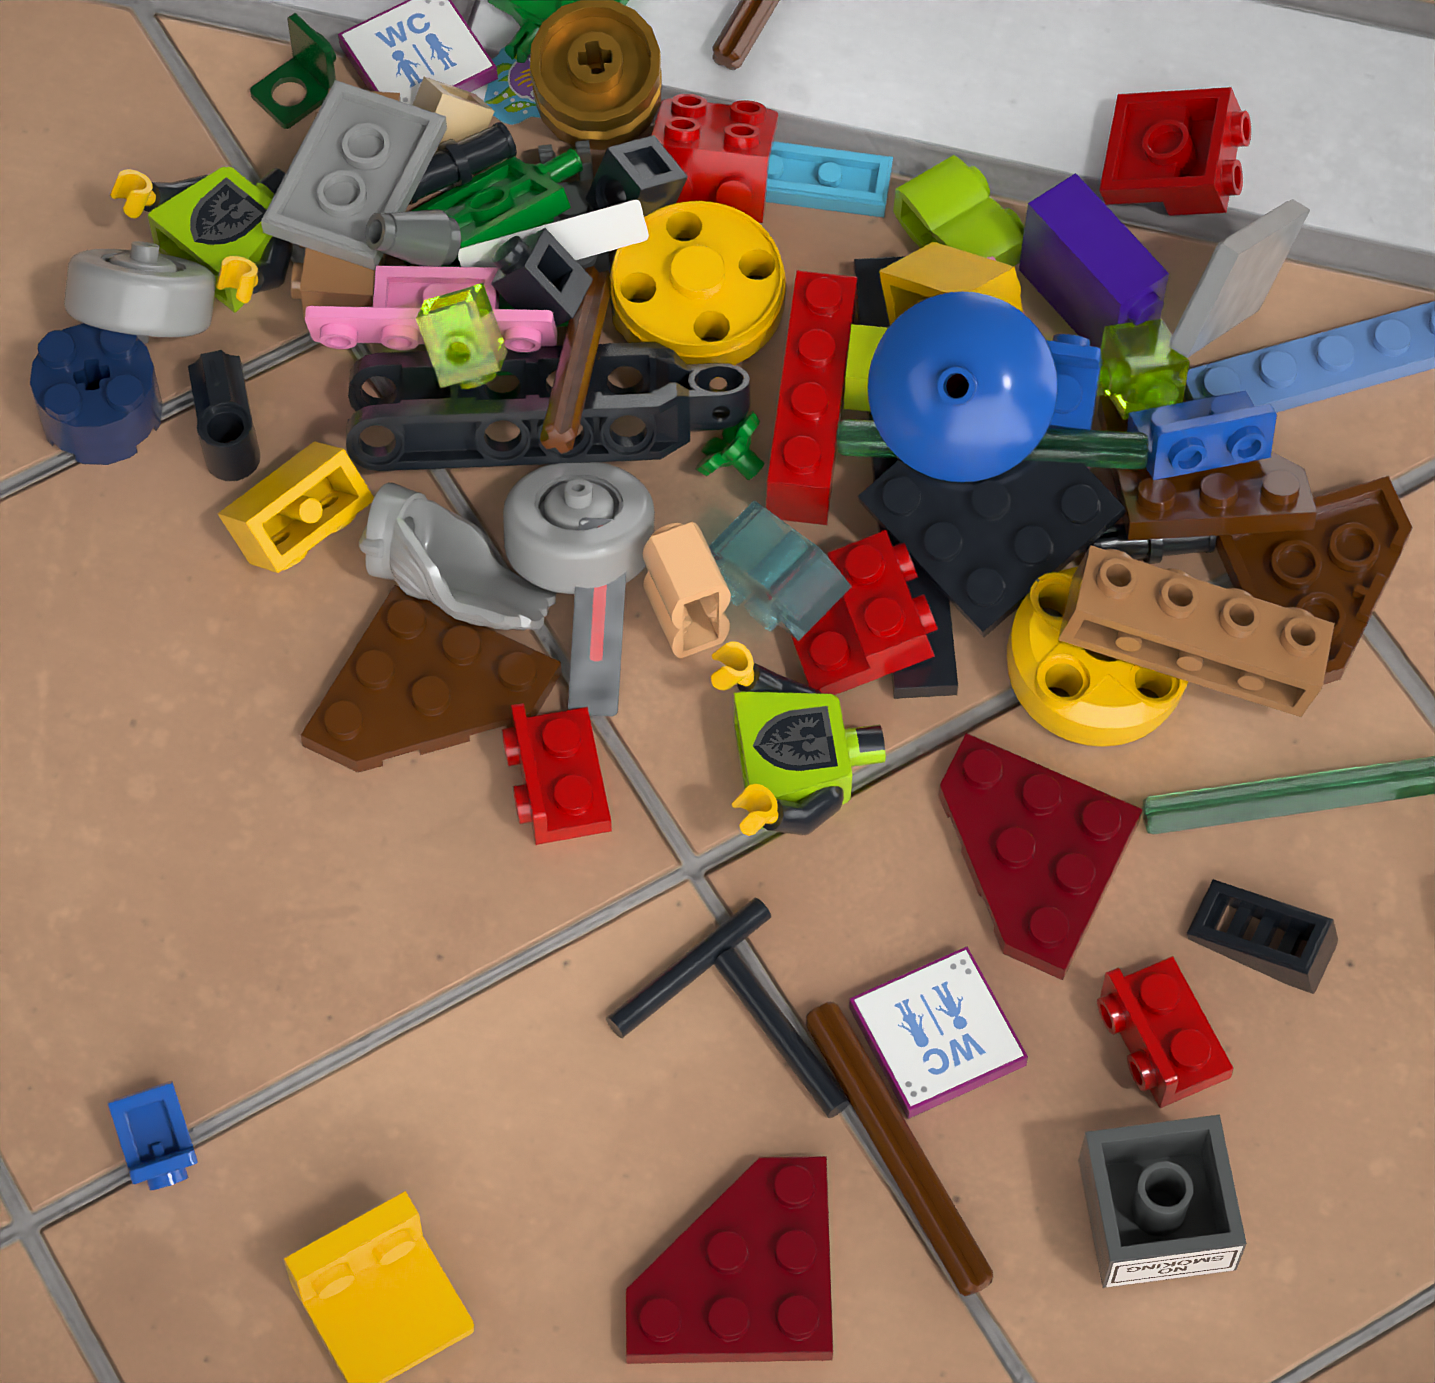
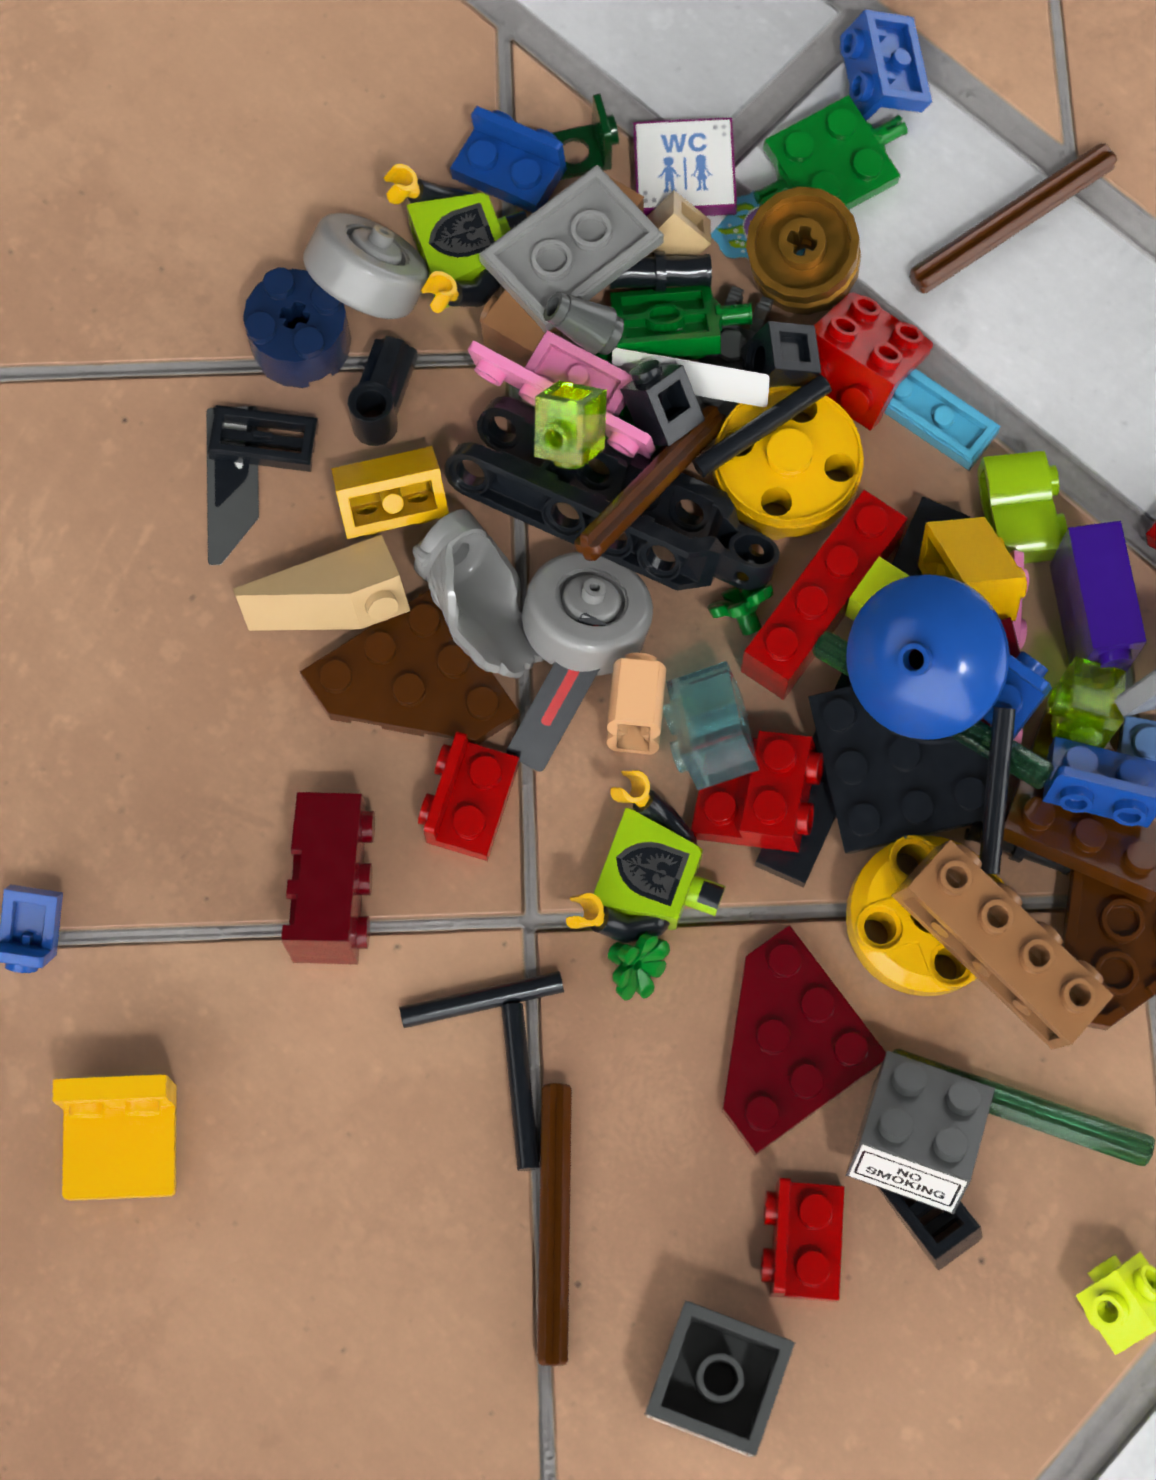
camera: 30 degrees right, 10 degrees up
dark red plate [626,1156,833,1364] -> none
white tile [849,946,1028,1119] -> none
none -> dark grey sticker [206,406,259,565]
none -> black tile [208,405,319,472]
none -> tan slope [233,534,411,631]
none -> dark red wedge [281,792,375,965]
none -> blue bracket [450,106,567,213]
none -> green plant [608,933,670,1001]
none -> black bar [692,374,832,478]
none -> dark grey brick [846,1051,995,1214]
none -> black bar [979,707,1016,874]

